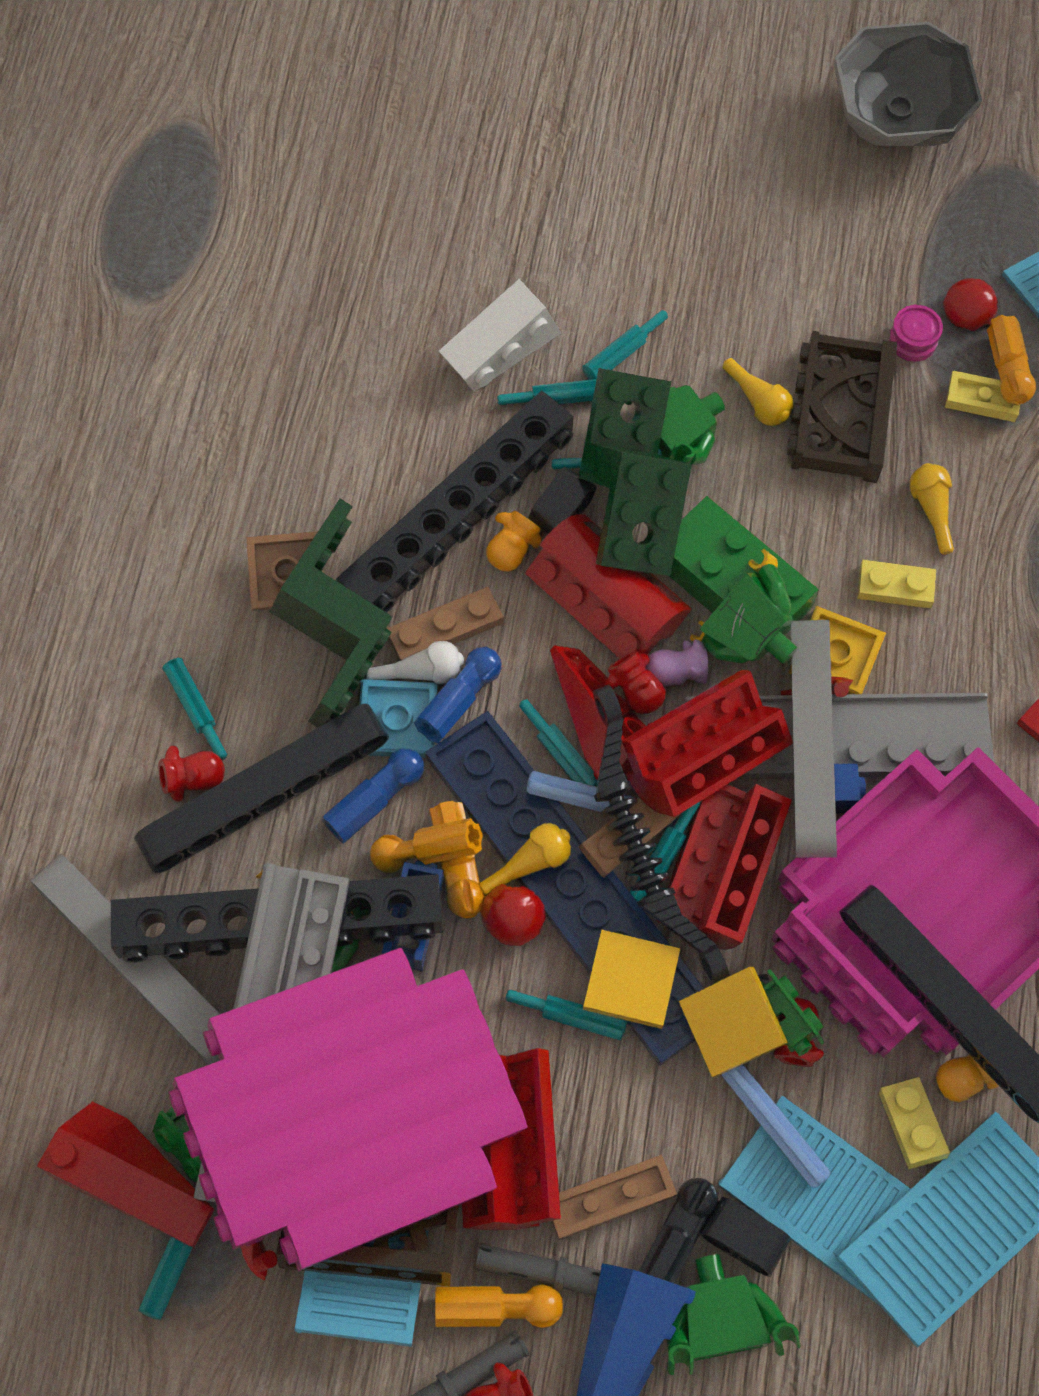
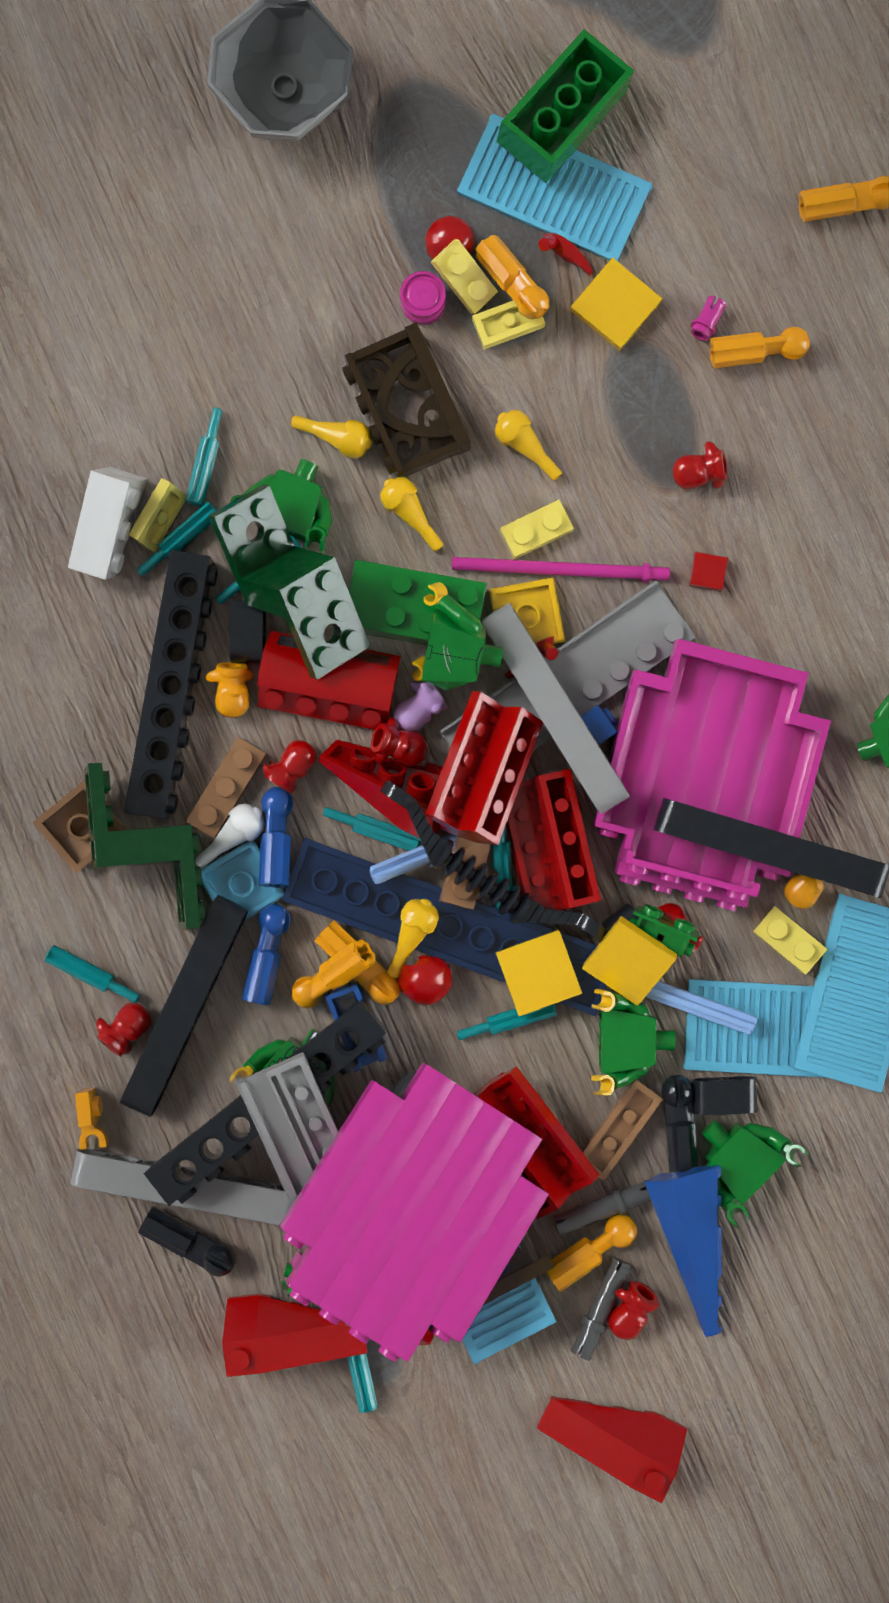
camera: 30 degrees left, 20 degrees up
none -> light orange plate [75,1088,109,1150]
none -> light yellow plate [128,478,186,553]
none -> black piece [138,1206,236,1277]
none -> red animal [263,740,317,794]
none -> yellow piece [380,477,443,552]
none -> light yellow plate [431,239,498,314]
none -> dark pink bar [452,557,670,583]
none -> green torso [591,989,676,1096]

